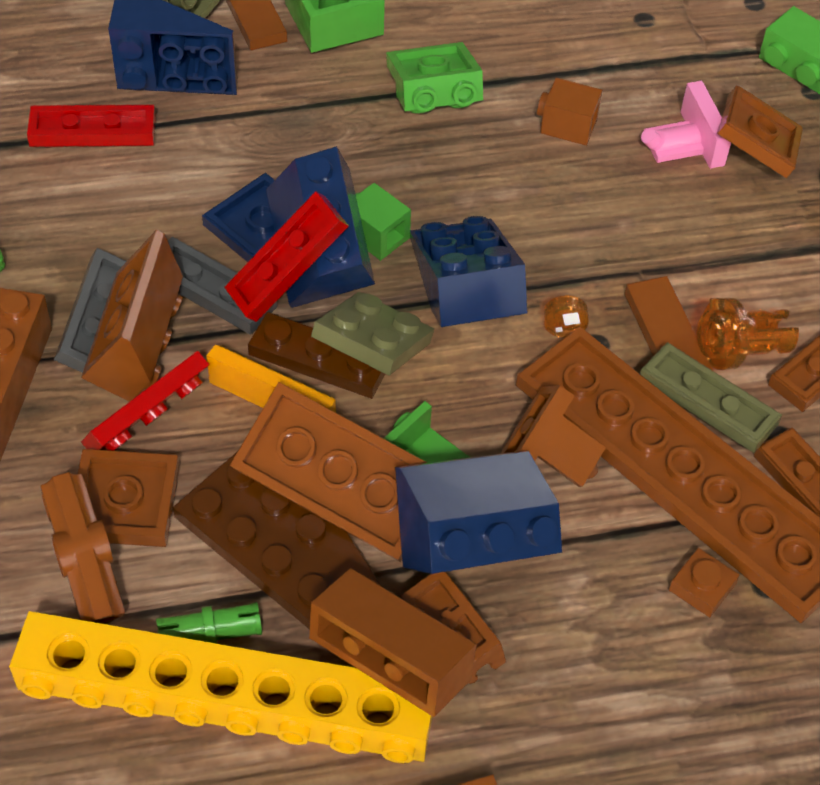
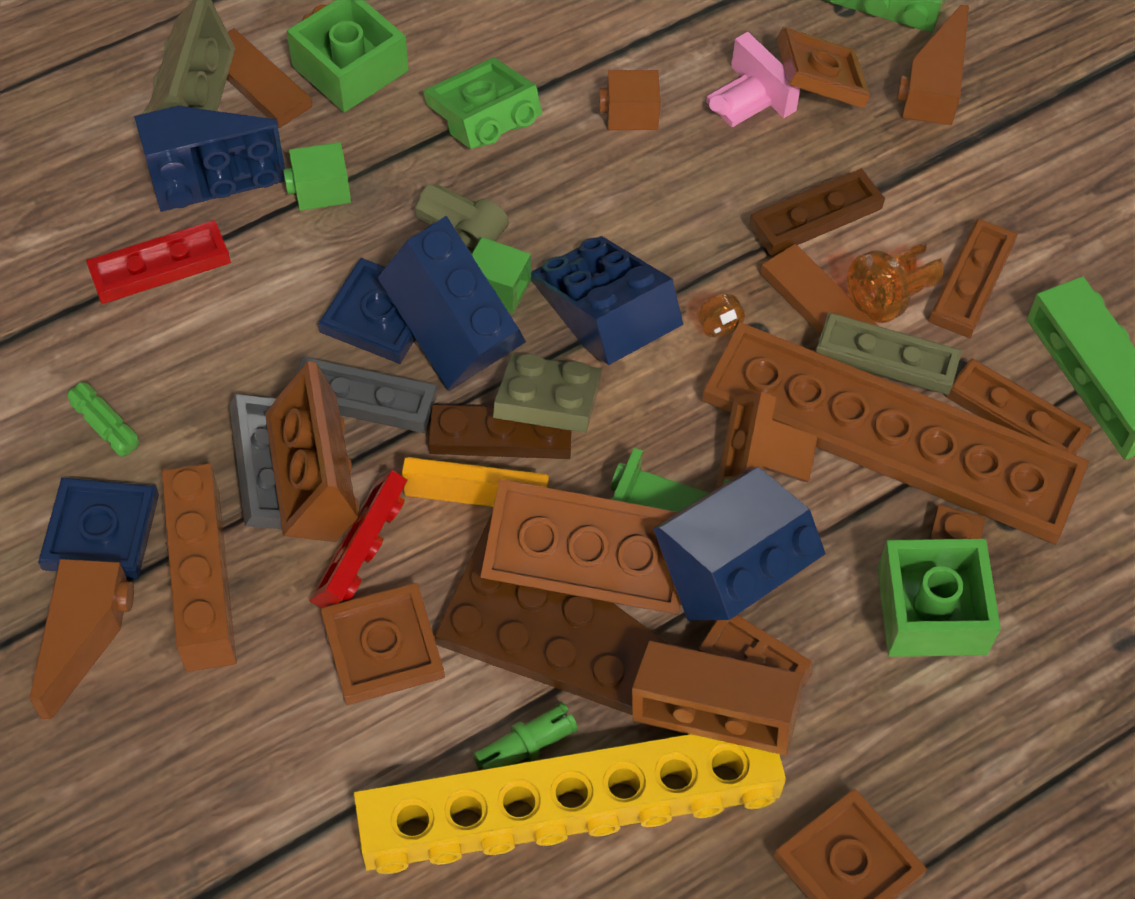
camera: 20 degrees left, 5 degrees up
dark orange piece [40,472,125,624] -> none
red plate [224,191,349,322] -> none
none -> bright green brick [283,142,351,211]
none -> olive piece [415,183,509,252]
none -> reddish brown plate [749,168,885,256]
none -> bright green brick [877,539,1001,657]

